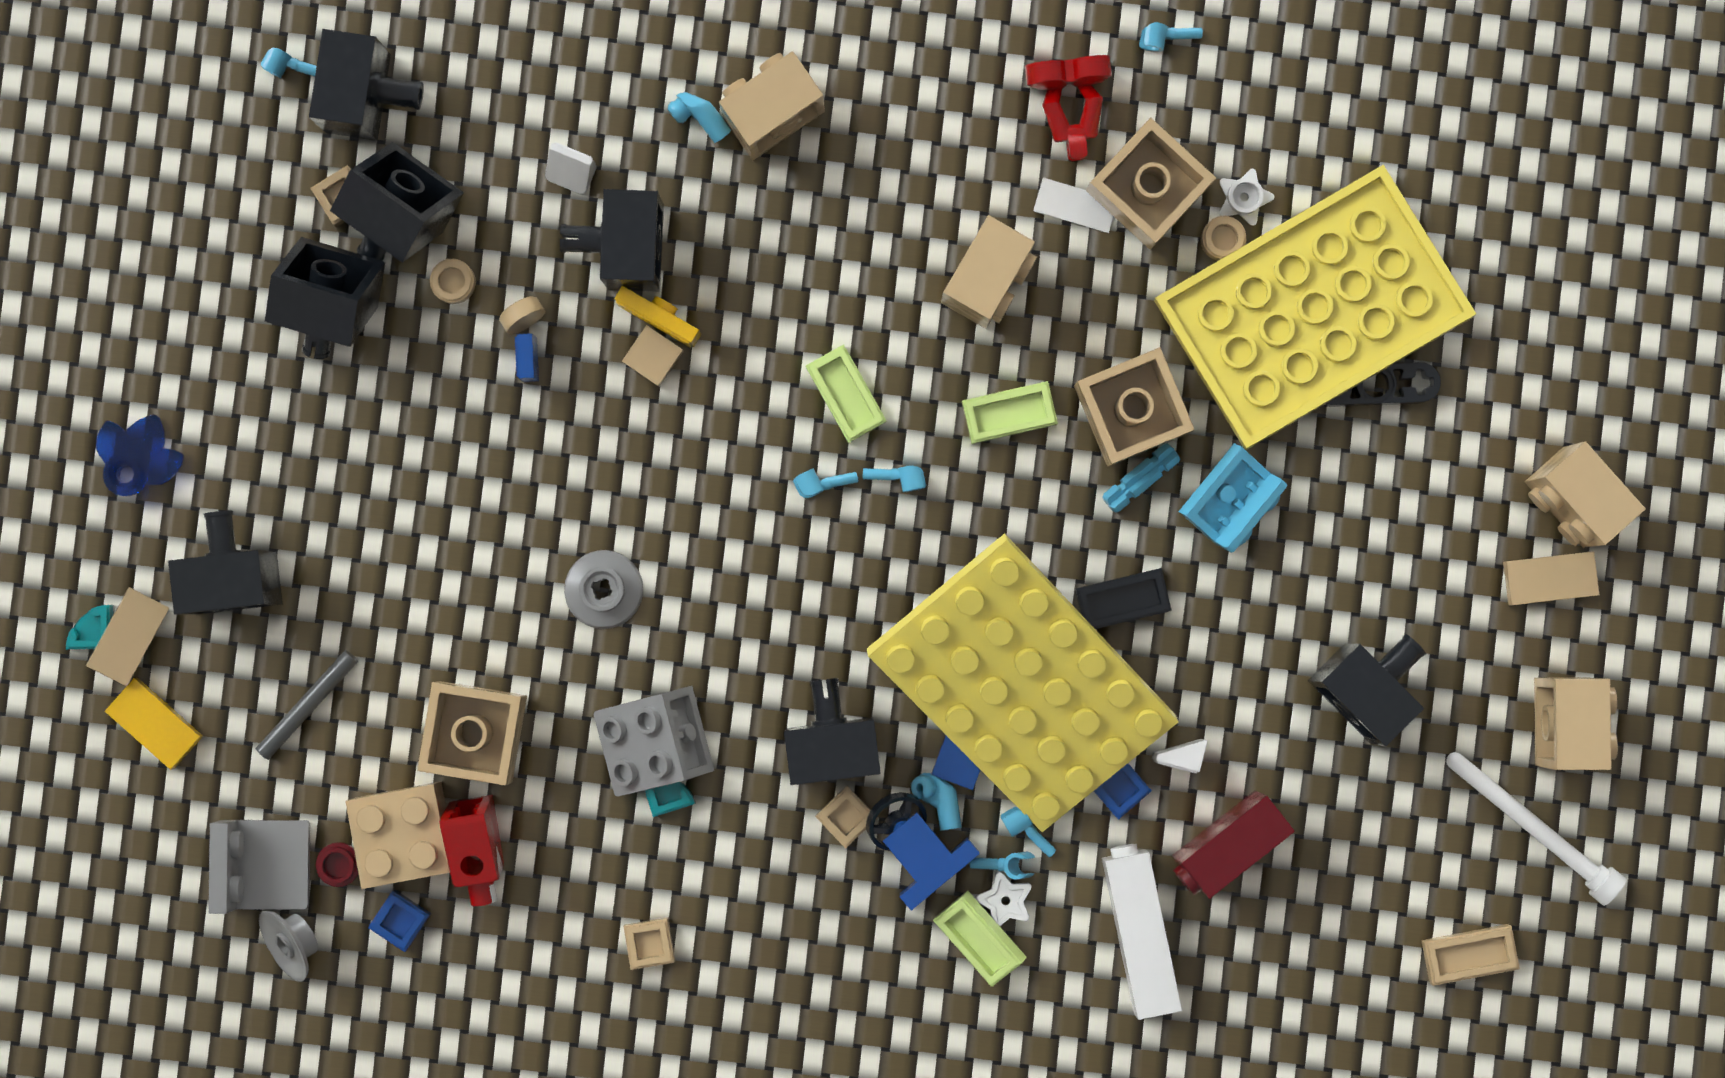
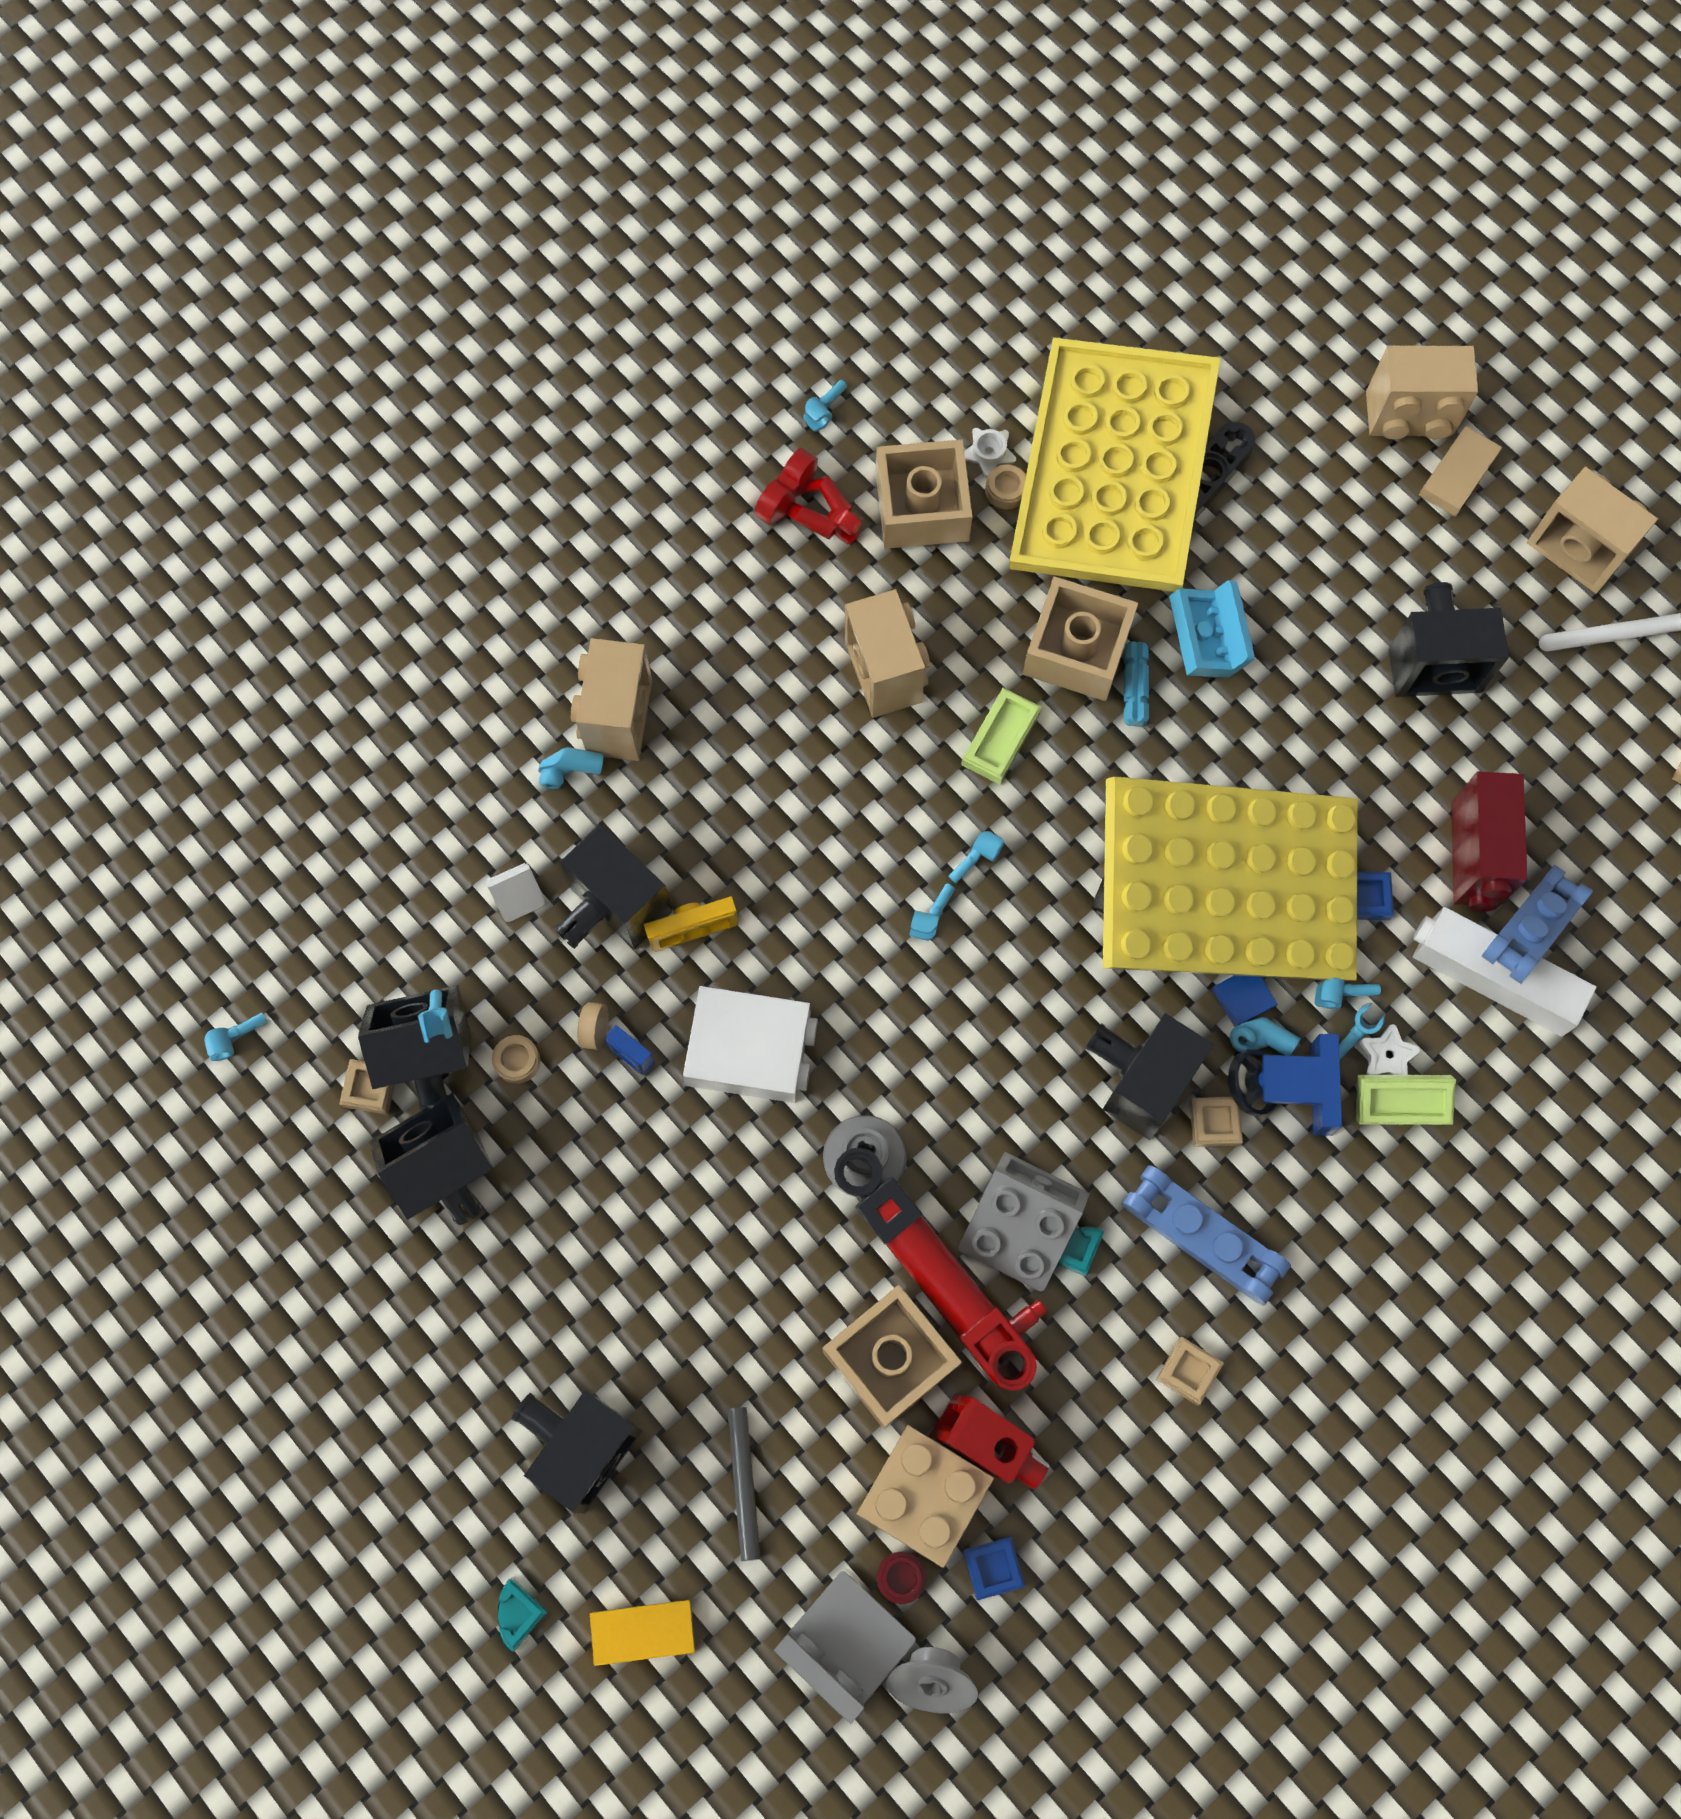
camera: 50 degrees left, 15 degrees down
tan tile [86,587,169,686] -> none
clear blue plate [96,414,184,496] -> none
black brick [309,29,424,141] -> none
tan tile [622,325,684,387] -> none
yellowish green tile [805,344,887,443] -> none
white sticker [1033,178,1114,233] -> none
black tile [1075,568,1172,629] -> none
white slope [1152,739,1207,774] -> none
none -> medium azure hand [418,990,453,1043]
none -> white brick [683,986,818,1103]
none -> red piece [834,1148,1047,1391]
none -> medium blue plate [1122,1165,1291,1306]
none -> medium blue plate [1482,864,1593,984]

